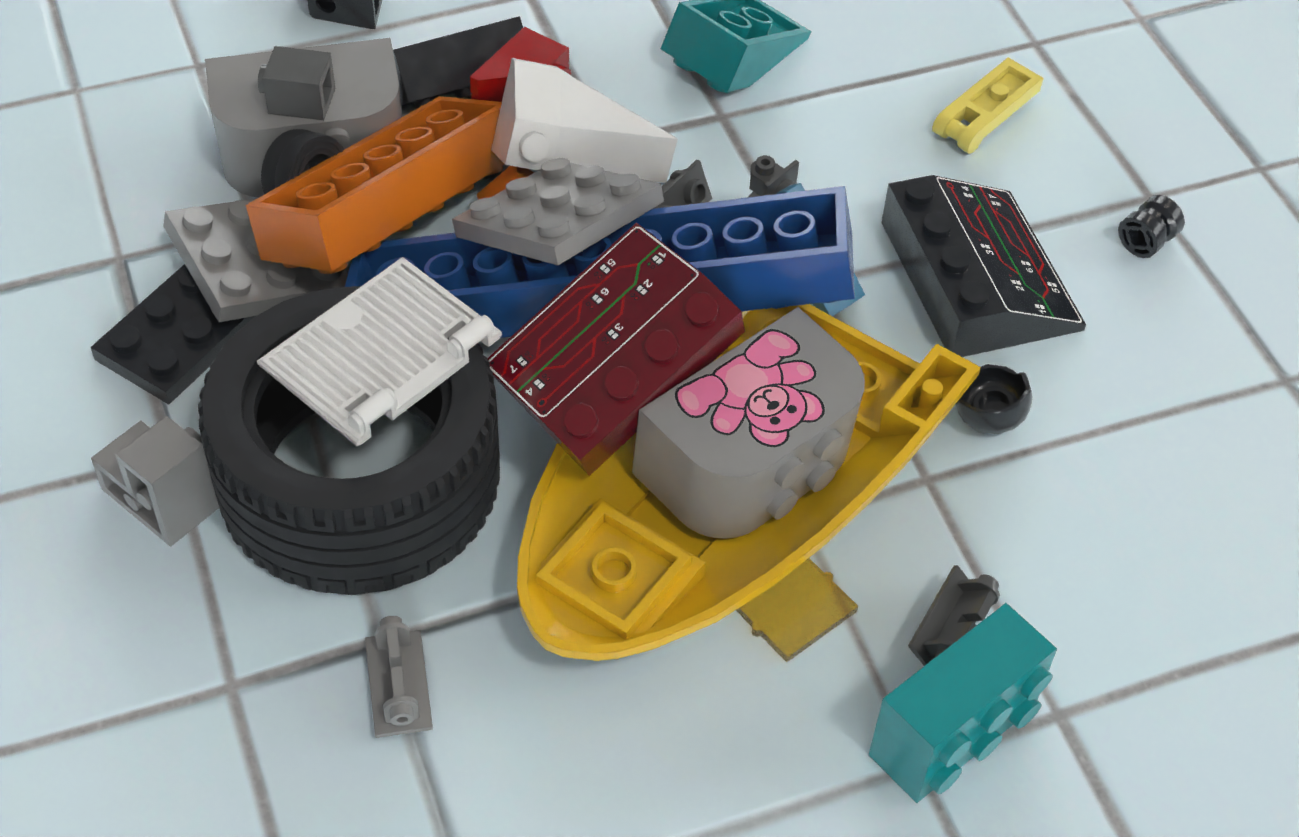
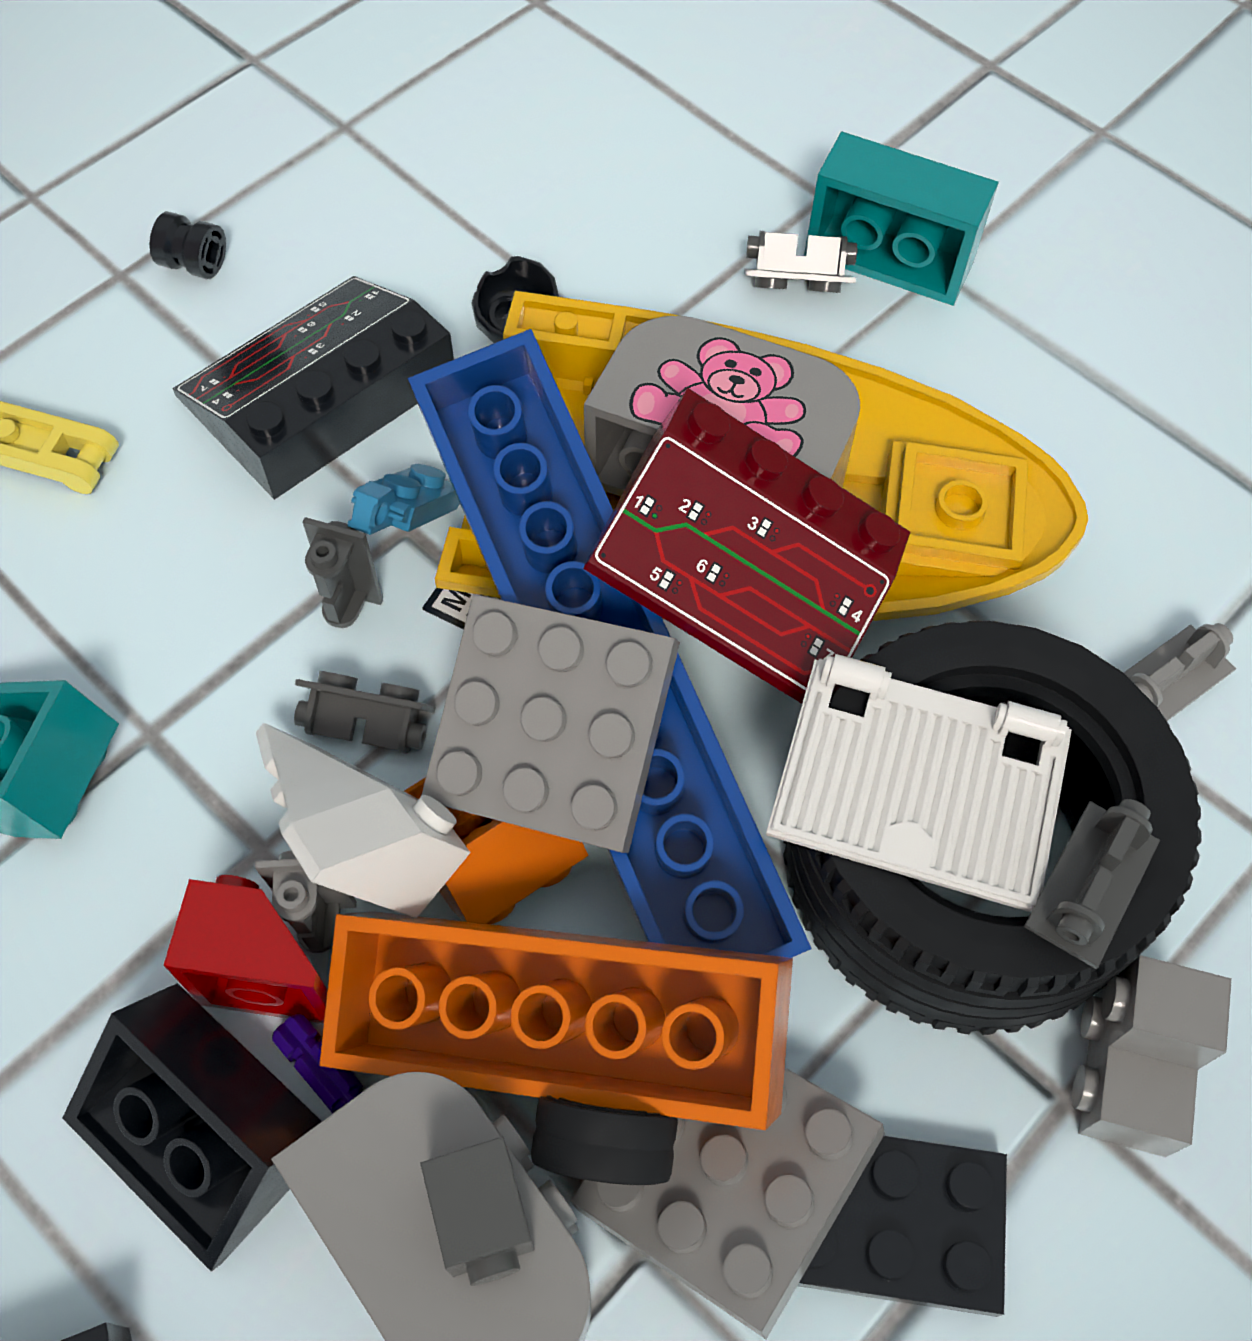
camera: 115 degrees left, 10 degrees up
none -> dark grey hinge [1024,799,1160,969]

